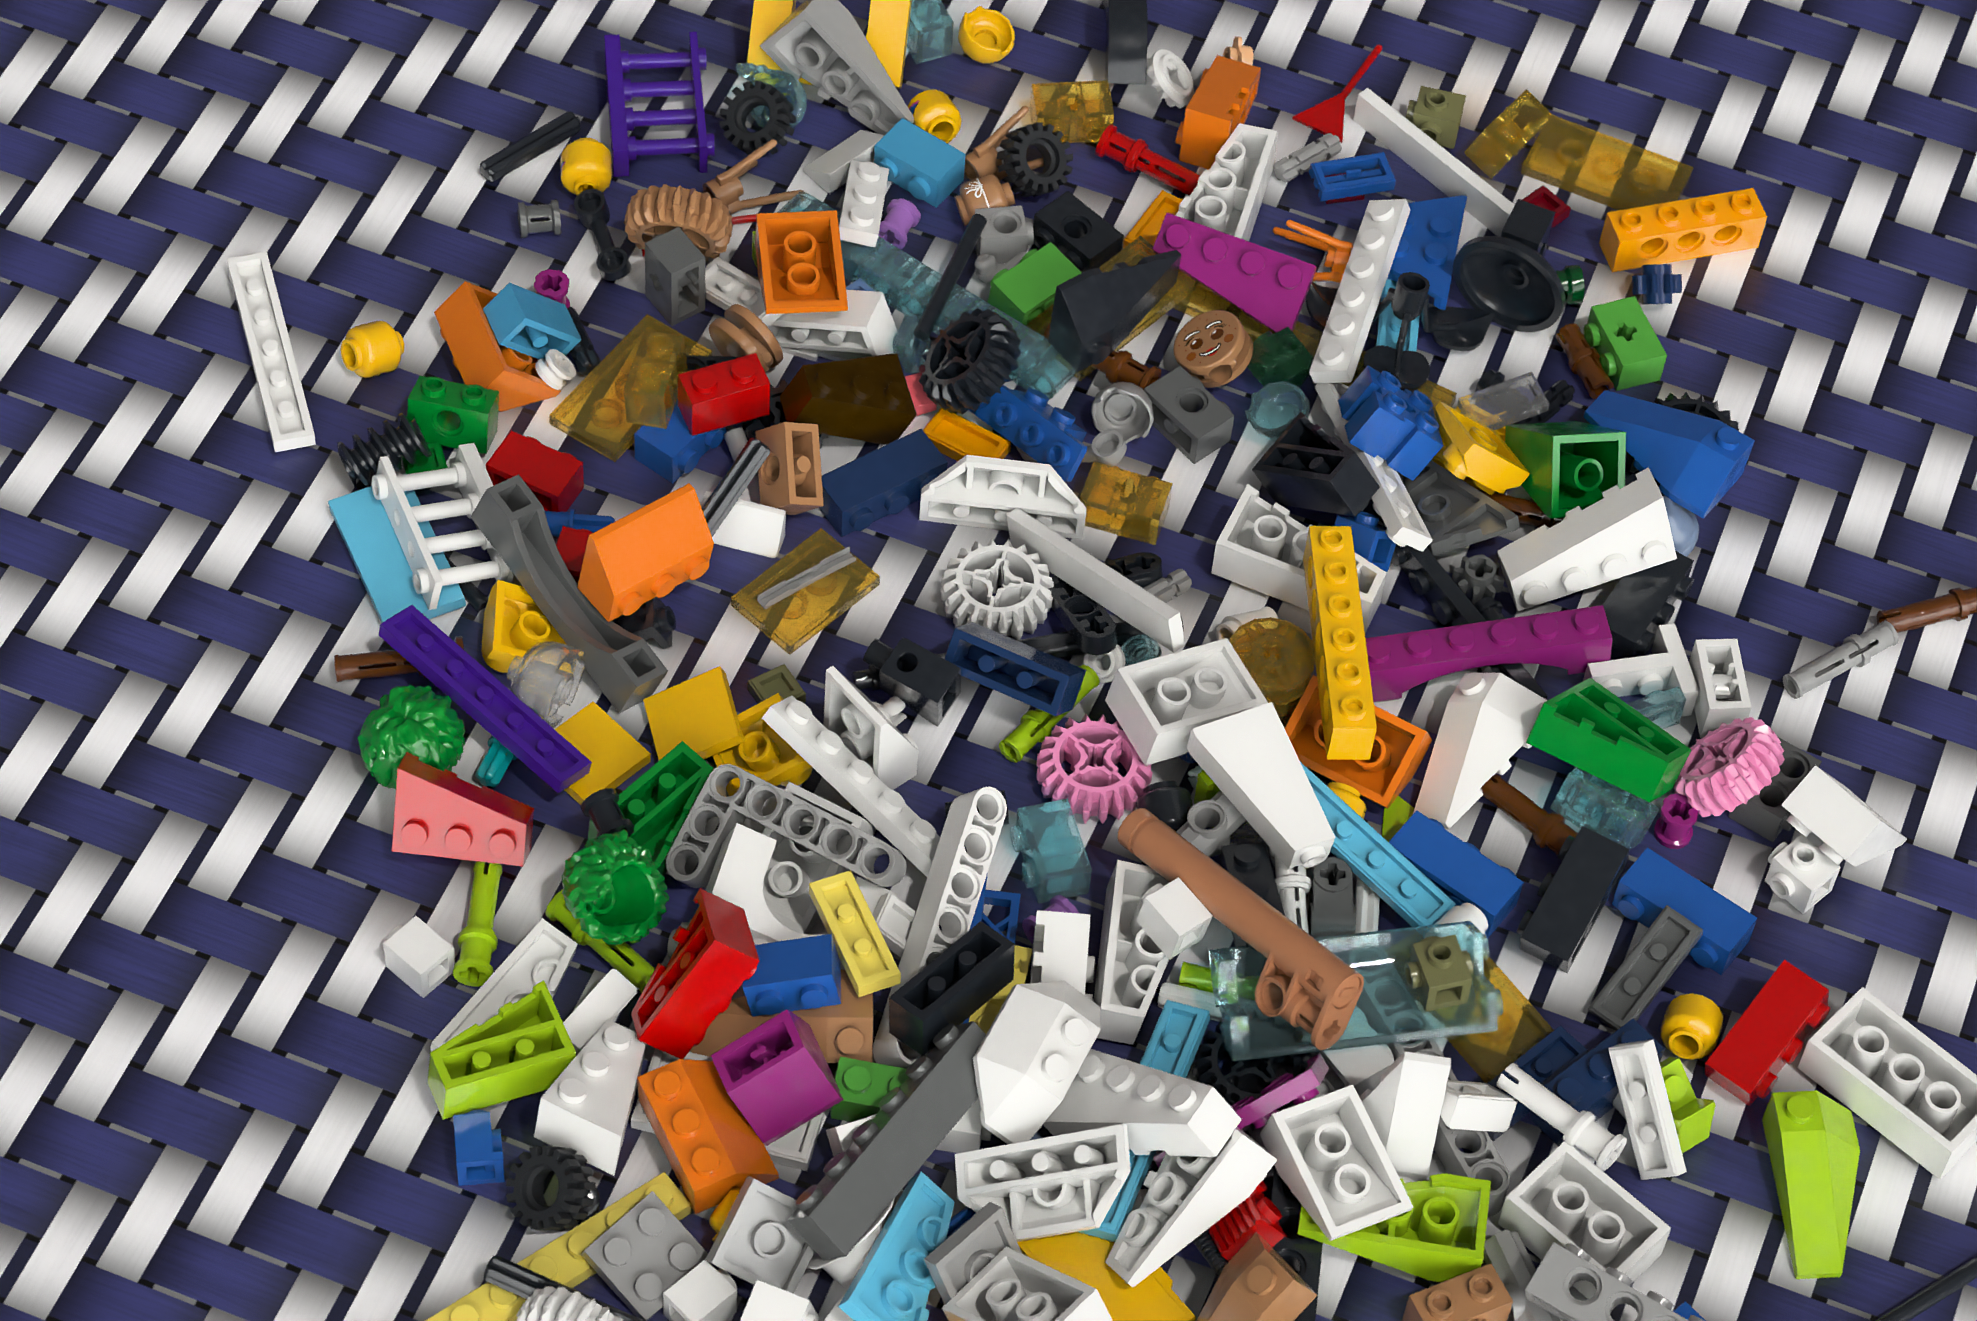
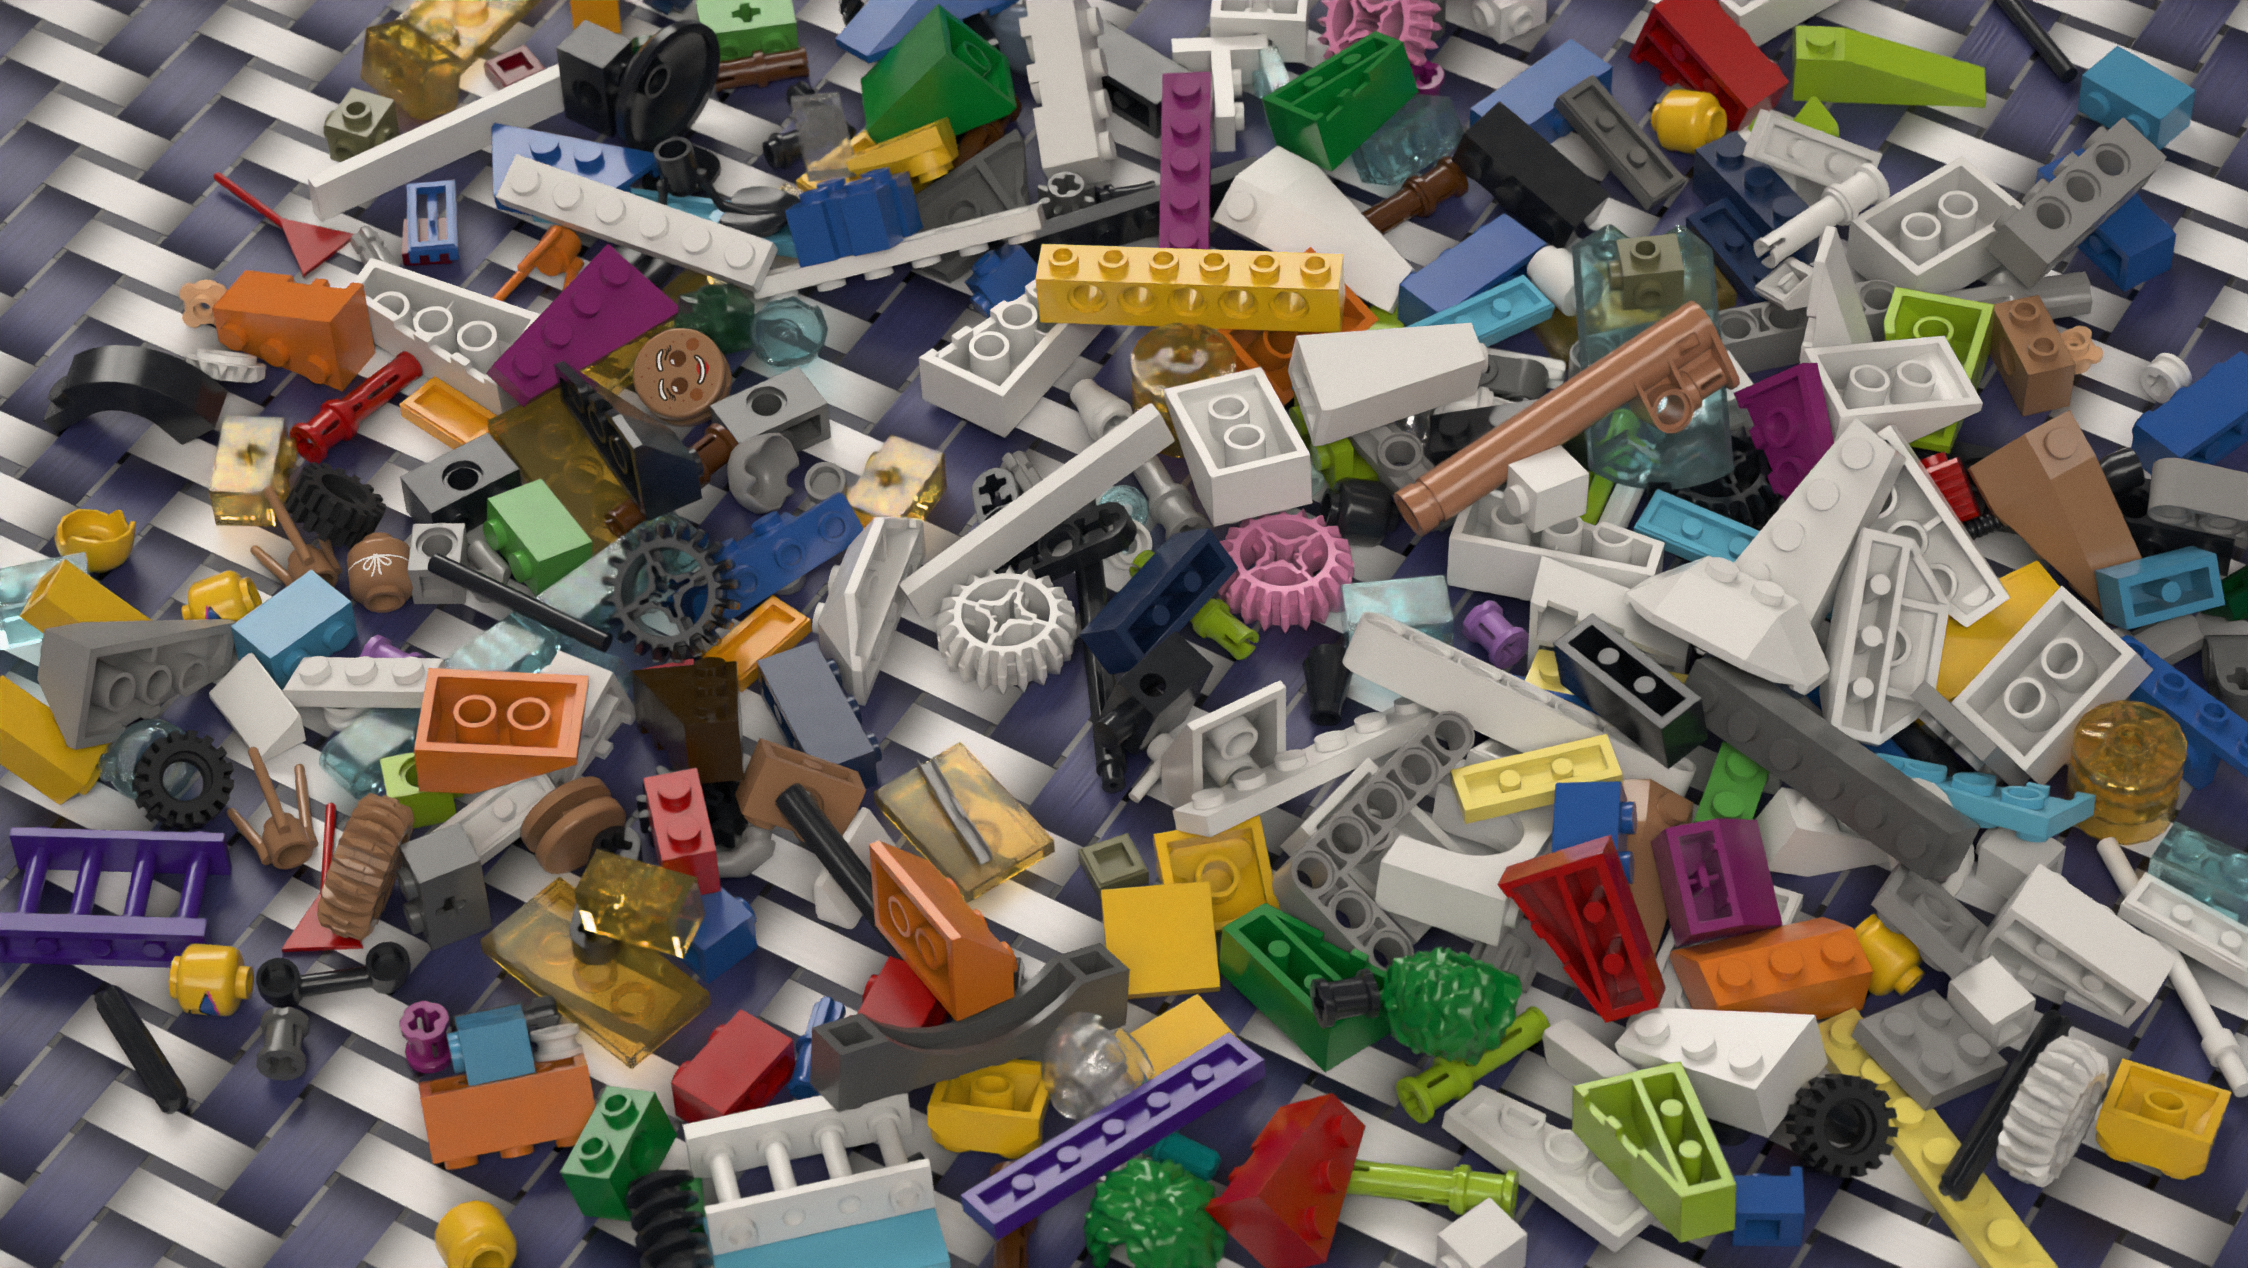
camera: 75 degrees left, 5 degrees down
black wedge [1252,412,1380,517] -> none

